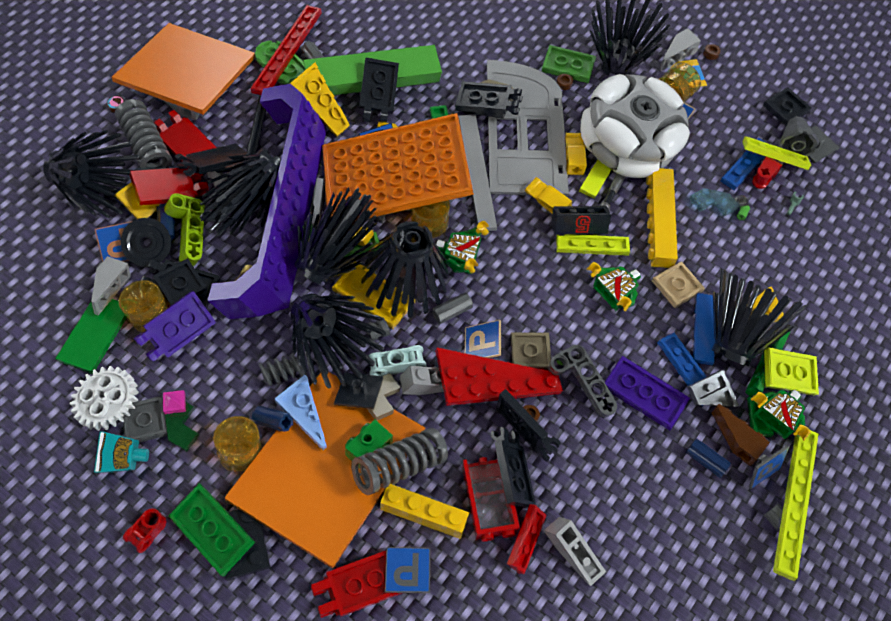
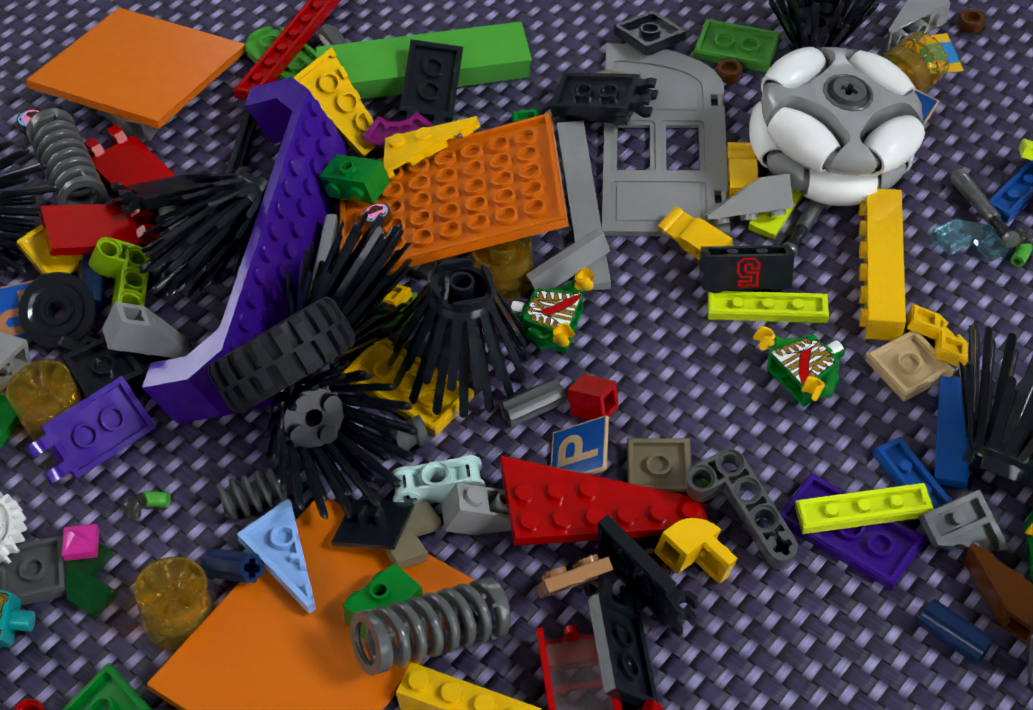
camera: 10 degrees right, 10 degrees down
none -> light grey slope [102,302,192,359]
none -> arm [122,491,171,518]
none -> black tyre [208,296,355,413]
none -> green brick [319,154,390,204]
none -> magenta tile [362,111,435,148]
none -> tile [362,203,393,228]
none -> yellow wing [383,116,480,178]
none -> light grey tile [526,227,610,292]
none -> medium nougat plate [535,554,613,599]
none -> red brick [567,374,619,421]
none -> black plate [613,10,686,55]
none -> yellow brick [654,518,738,584]
none -> light grey slope [704,173,794,225]
none -> neon yellow tile [795,483,934,534]
none -> yellow tile [907,304,968,367]
none -> flat silver piece [950,169,1020,248]

